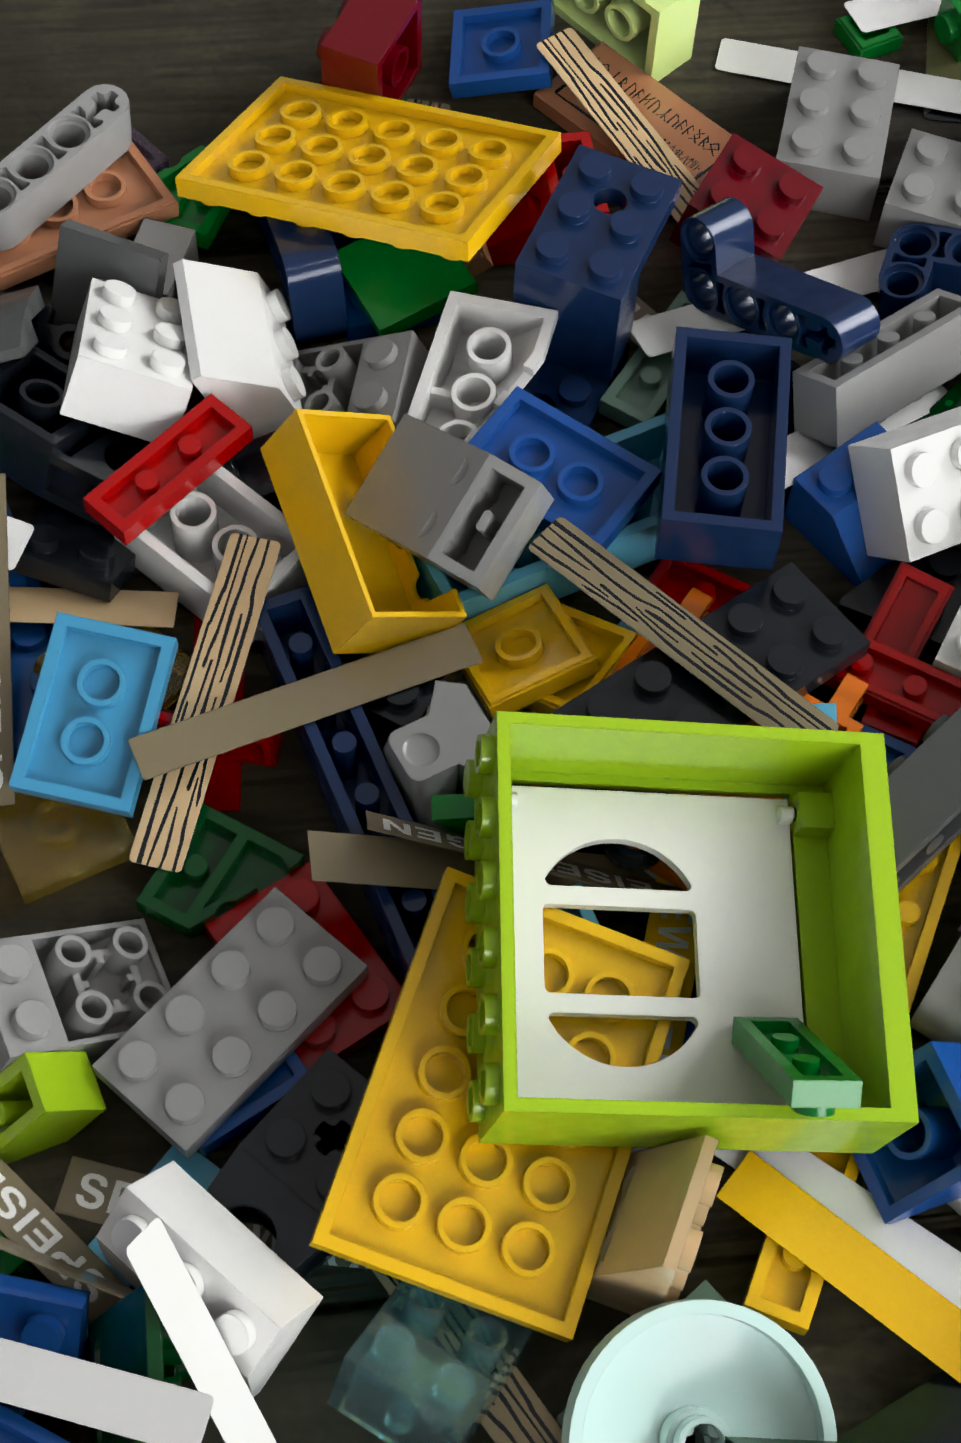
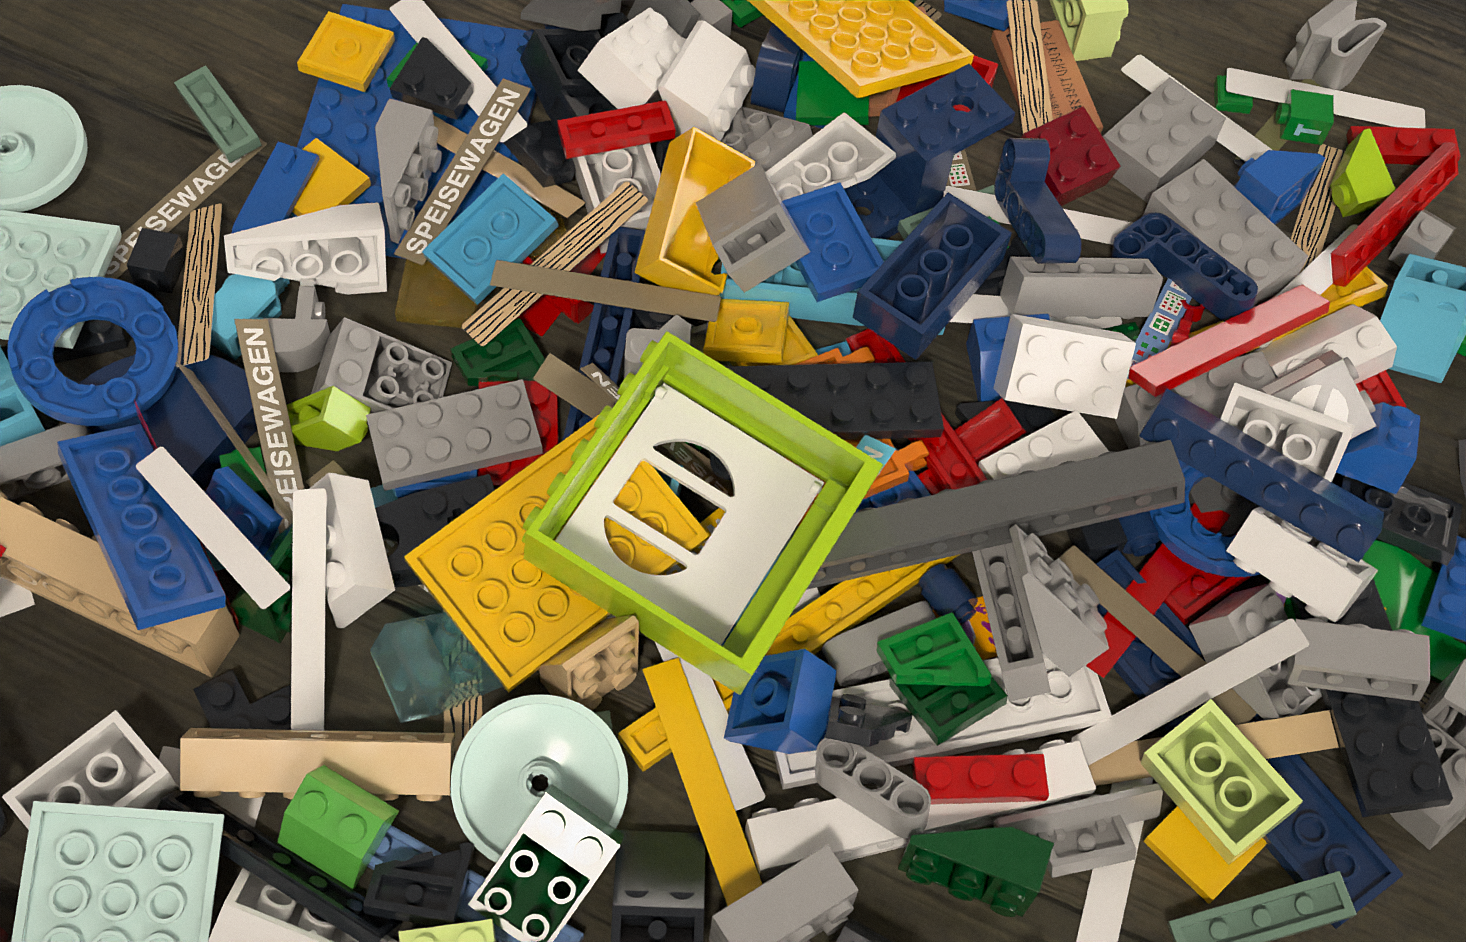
camera: 30 degrees right, 0 degrees up
dark tan sticker [529,517,839,731] -> none
green plate [731,1017,863,1117] -> none

